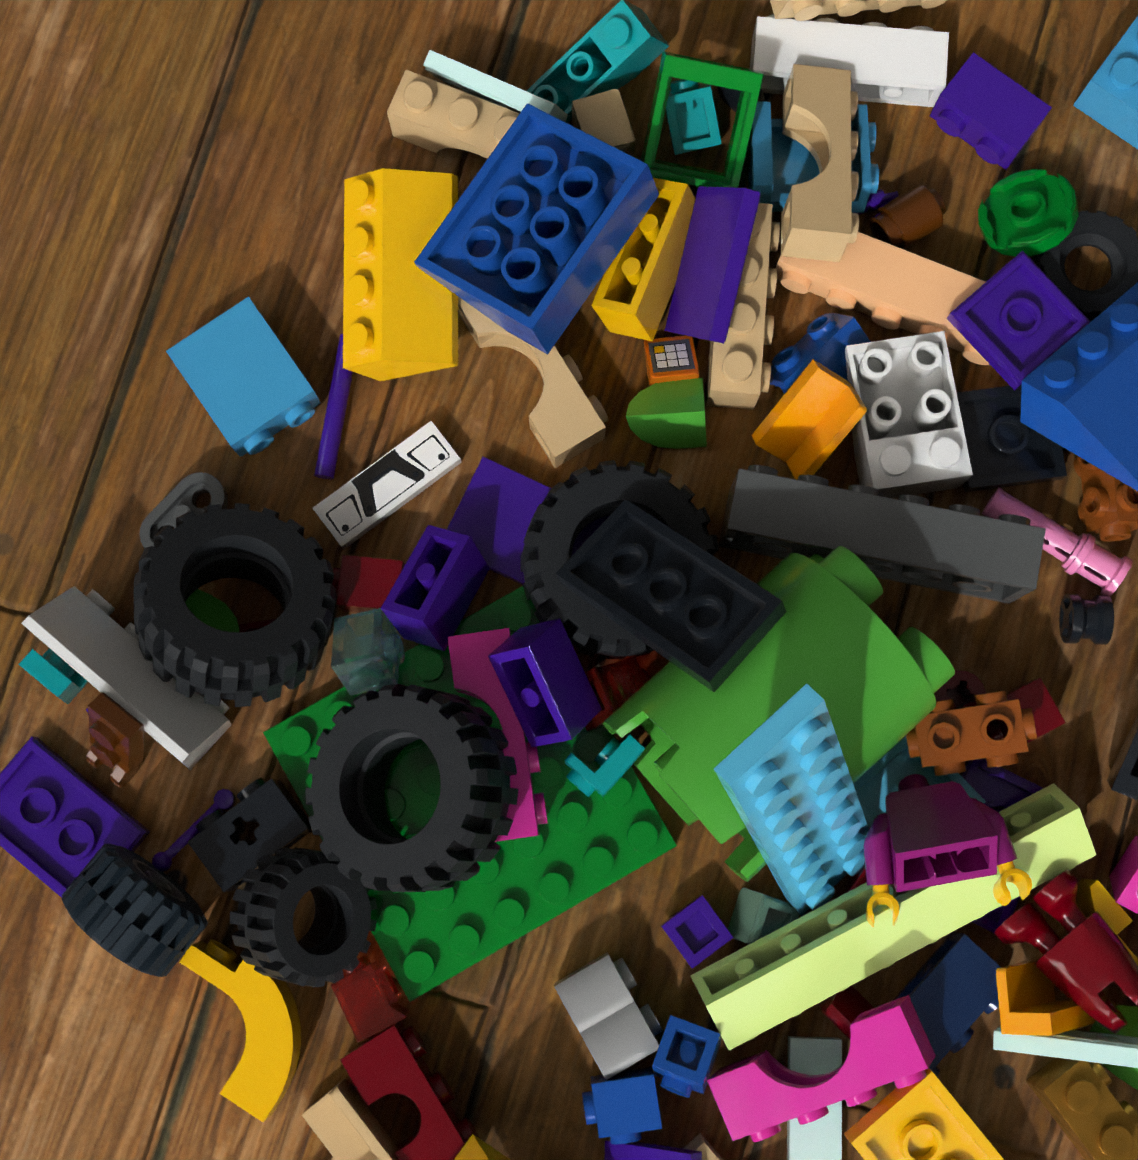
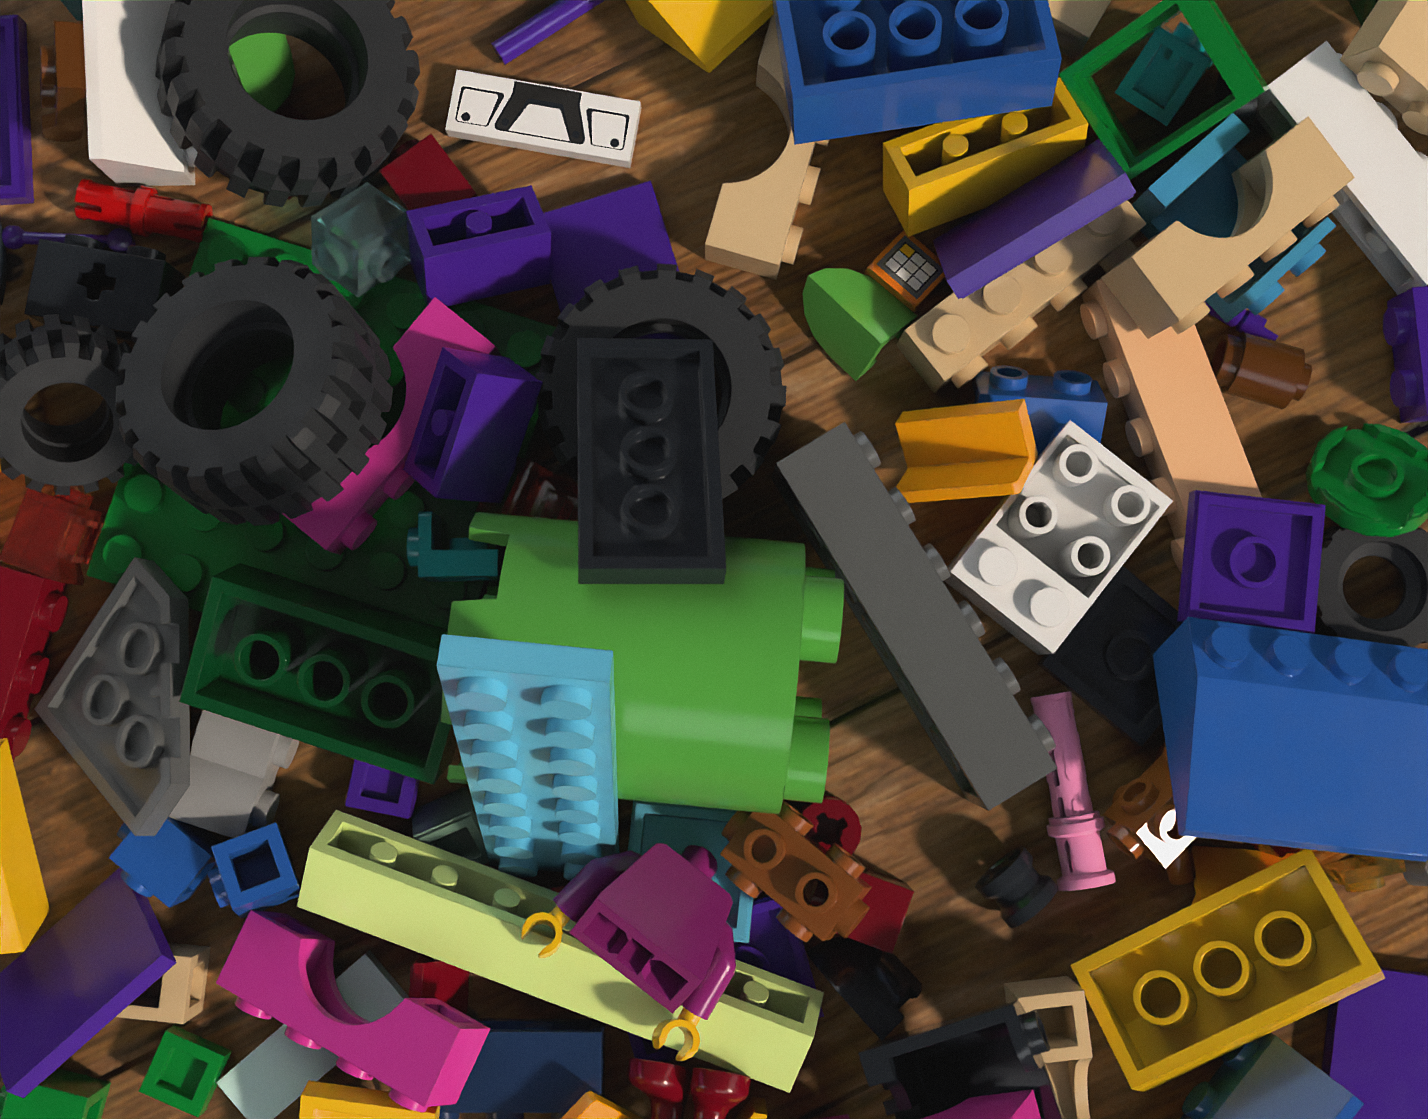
camera: 45 degrees right, 5 degrees up
none -> dark grey plate [34,557,190,836]
none -> red pin [74,178,213,244]
none -> dark green brick [179,563,457,785]
none -> black brick [806,936,922,1041]

